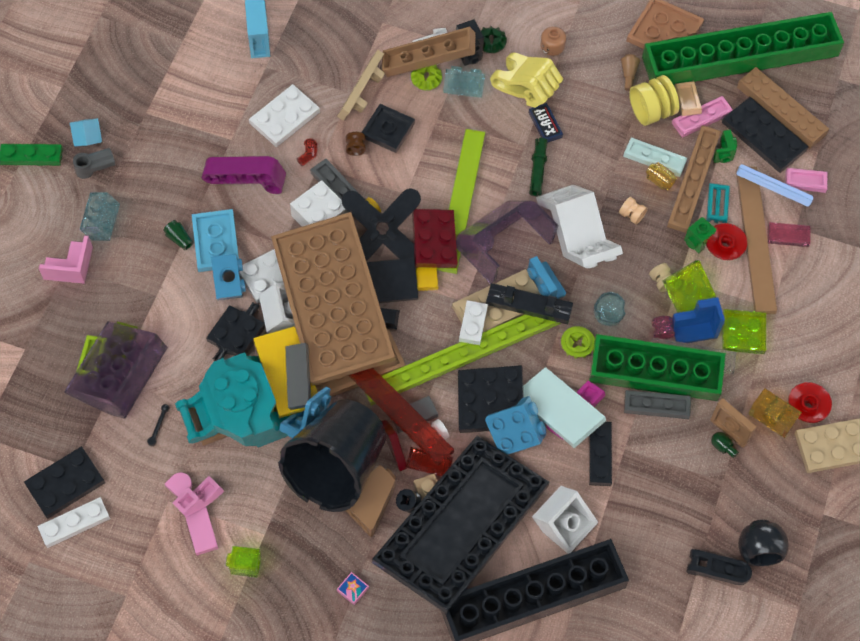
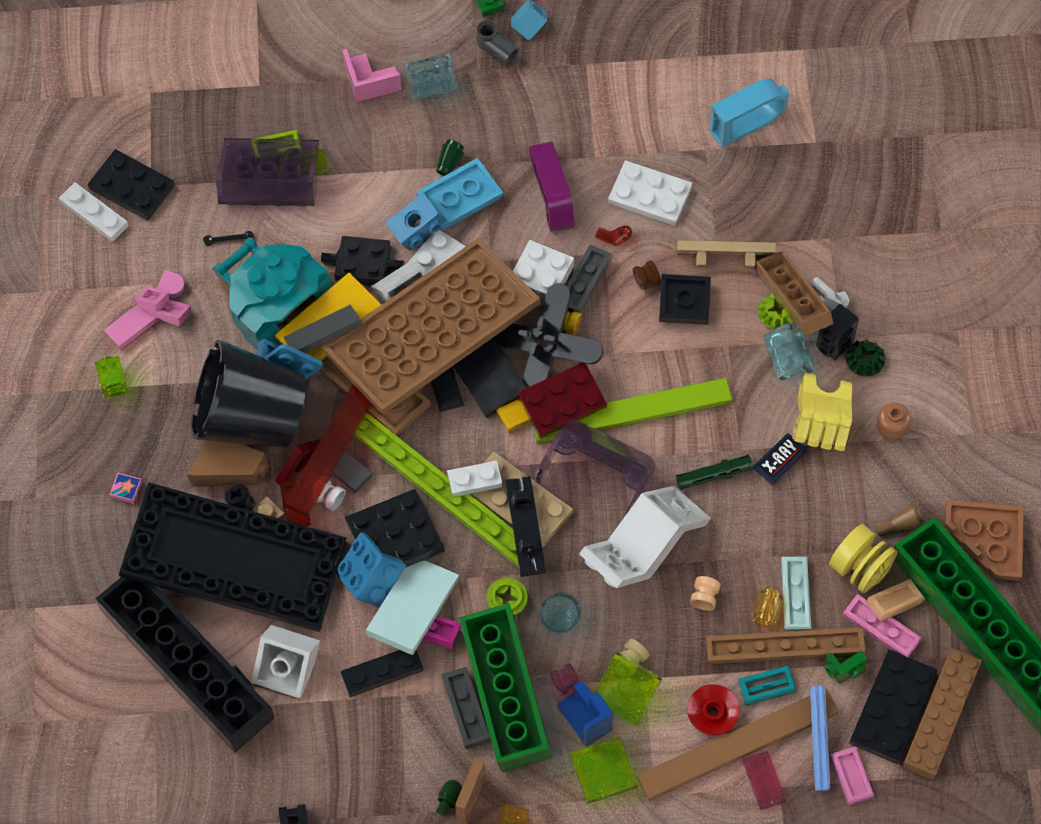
camera: 70 degrees right, 0 degrees up
dark azure bracket [527,256,566,299] -> none
green bracket [684,217,716,254] -> none

